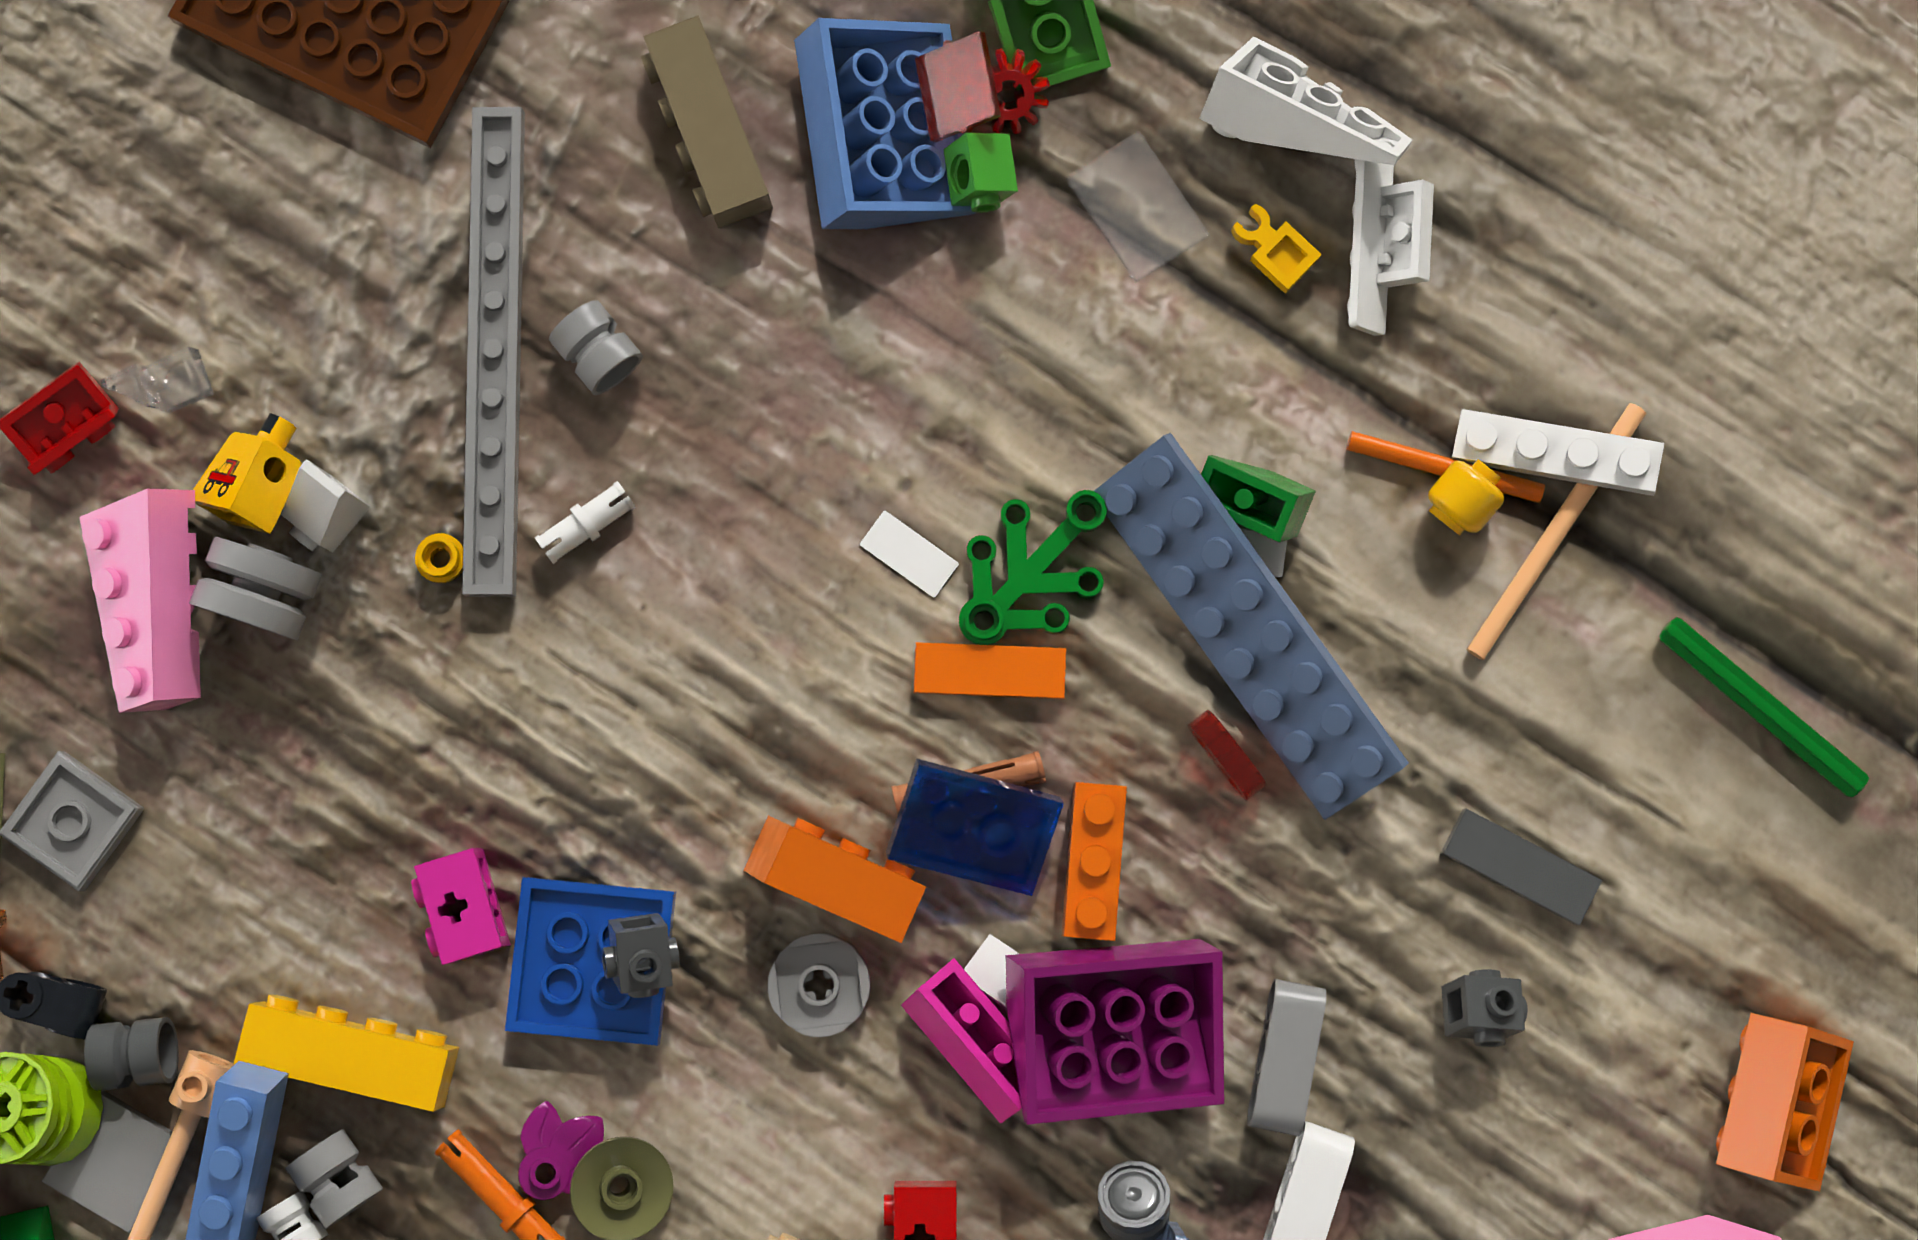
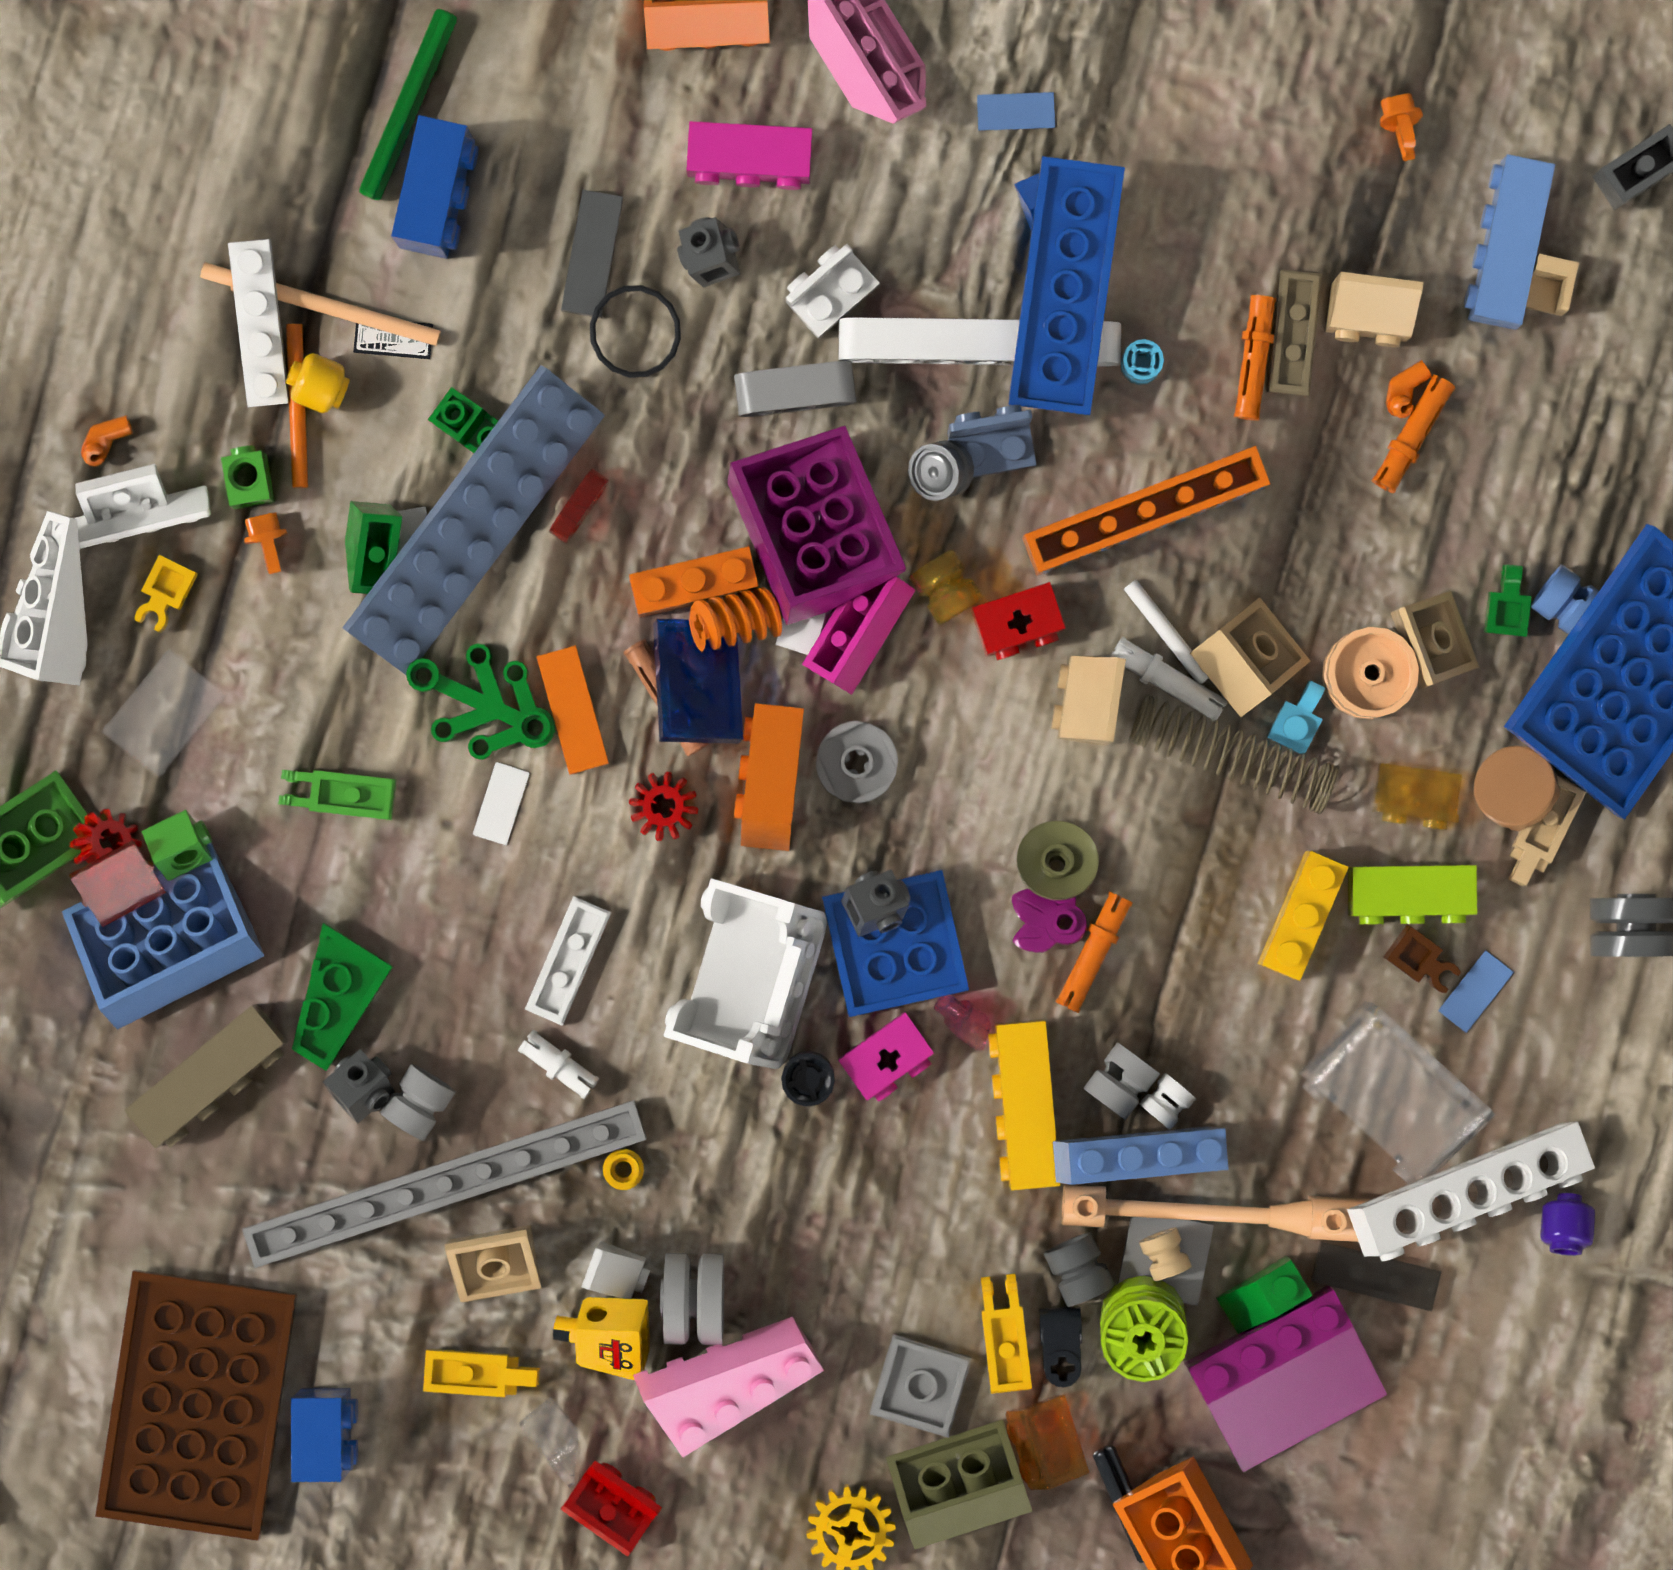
camera: 110 degrees left, 5 degrees up
none -> orange arm [81,415,133,467]
none -> bright green brick [221,445,275,510]
none -> orange piece [244,512,288,574]
none -> bright green hinge [278,770,397,820]
none -> blue brick [291,1388,358,1482]
none -> green wing [292,923,394,1071]
none -> dark grey brick [323,1049,395,1124]
none -> sticker [353,322,433,359]
none -> blue brick [391,115,479,259]
none -> yellow hinge [423,1349,540,1397]
none -> green slope [428,387,499,453]
none -> tan slope [445,1225,541,1303]
none -> white tile [525,896,612,1026]
none -> black piece [590,285,681,378]
none -> red gear [629,771,699,841]
none -> white windscreen [664,878,827,1069]
none -> dark pink brick [686,121,812,190]
none -> orange piece [689,587,782,652]
none -> black wheel [781,1051,835,1107]
none -> white bracket [786,244,880,339]
none -> clear yellow wheel [908,549,984,626]
none -> clear pink piece [934,996,991,1051]
none -> yellow hinge [981,1274,1032,1394]
none -> tan wheel [1139,1227,1192,1281]

